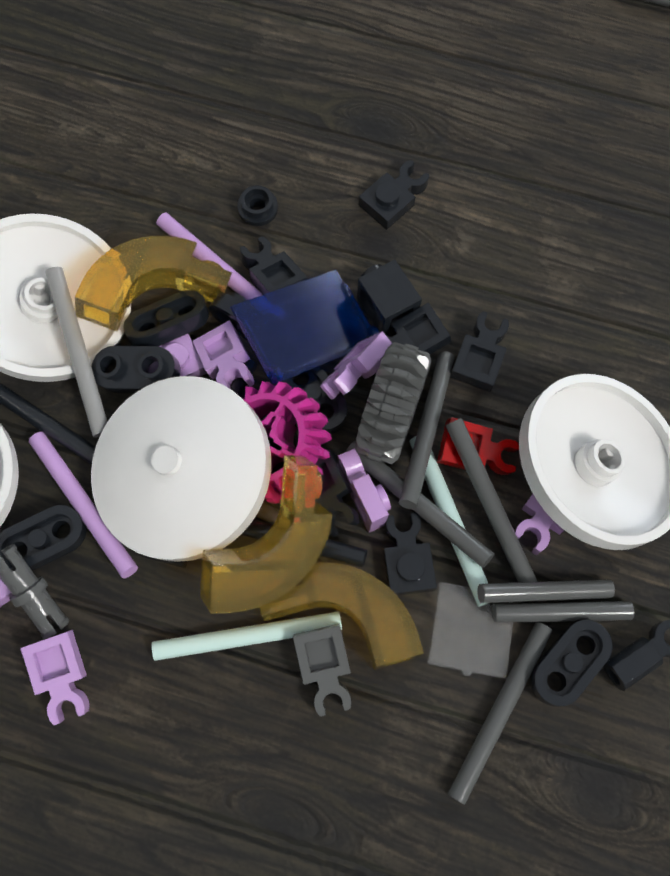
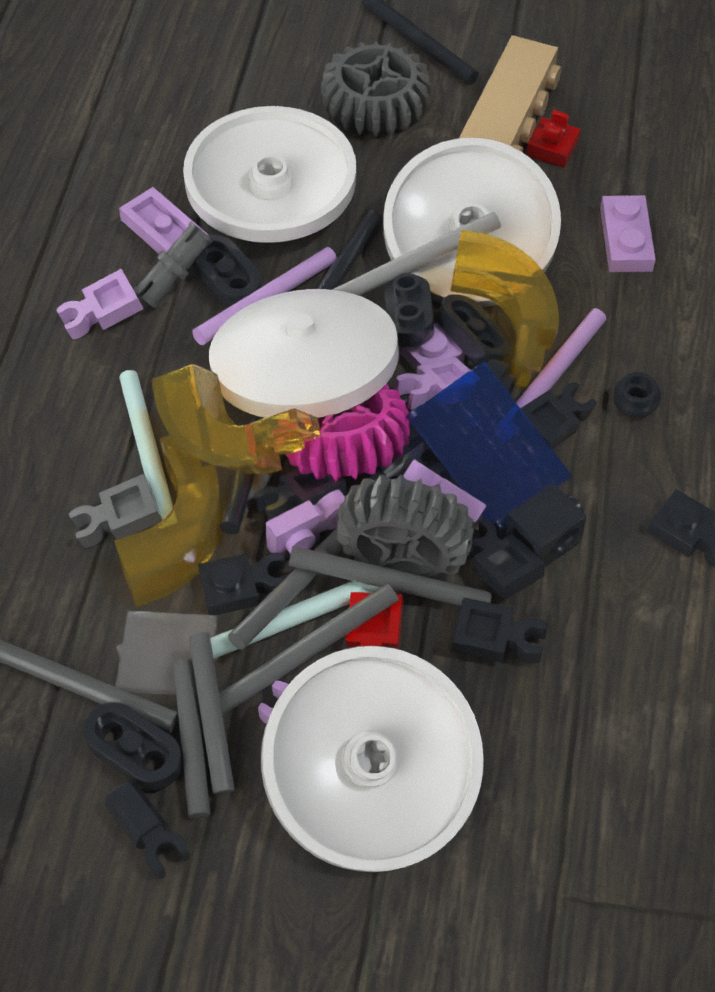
camera: 85 degrees right, 15 degrees down
none -> lavender plate [600,195,656,272]

